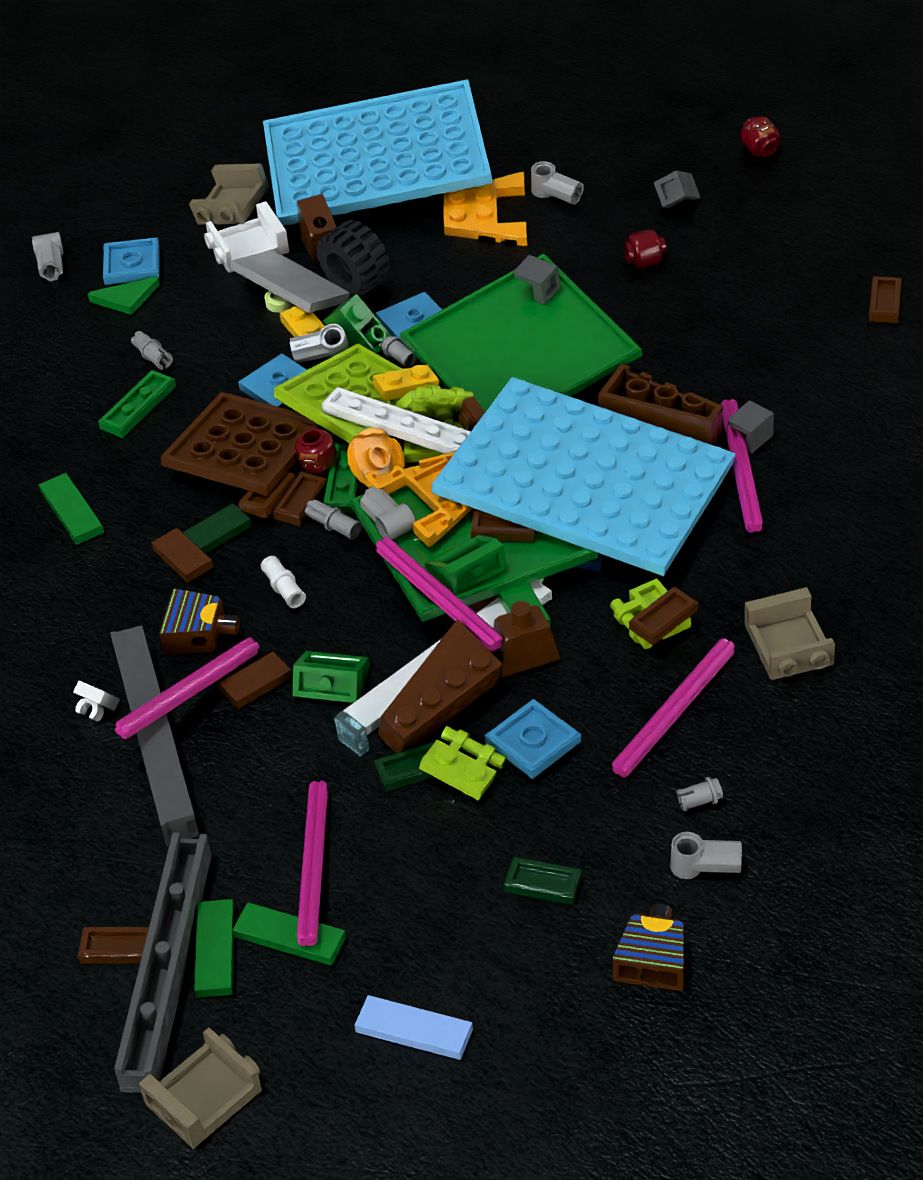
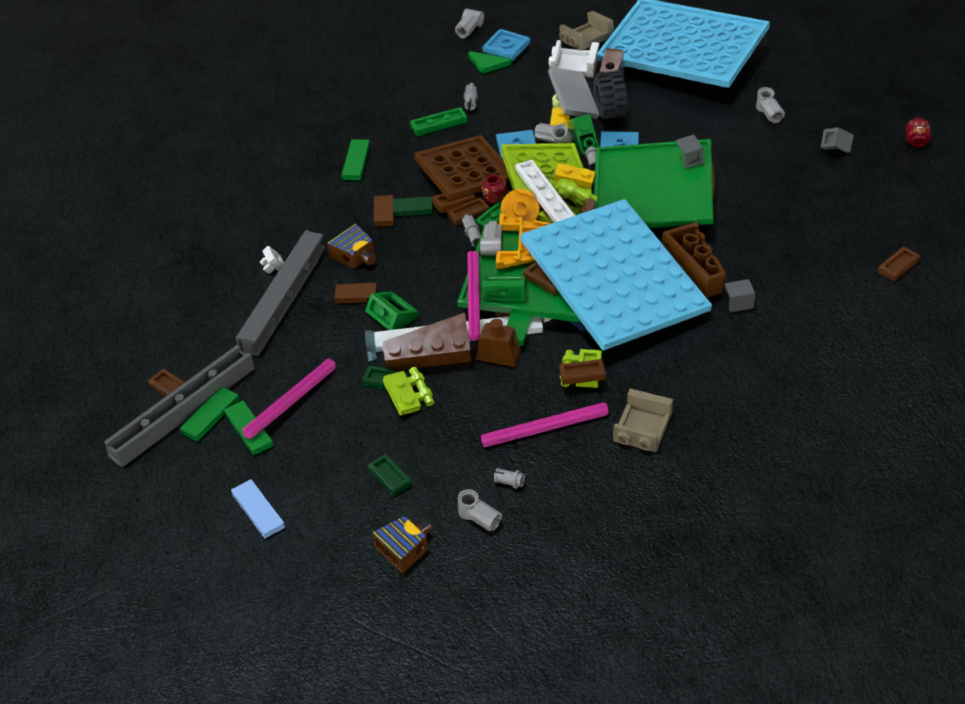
camera: 35 degrees right, 0 degrees up
dark pink axle [115,638,259,739] -> none
dark tan panel [139,1028,262,1149] -> none
white pin [261,556,306,608] -> none
light orange wing [444,172,527,246] -> none
dark azure plate [485,699,581,779] -> none
dark red head [623,229,667,269] -> none
dark pink axle [721,399,763,533] -> none

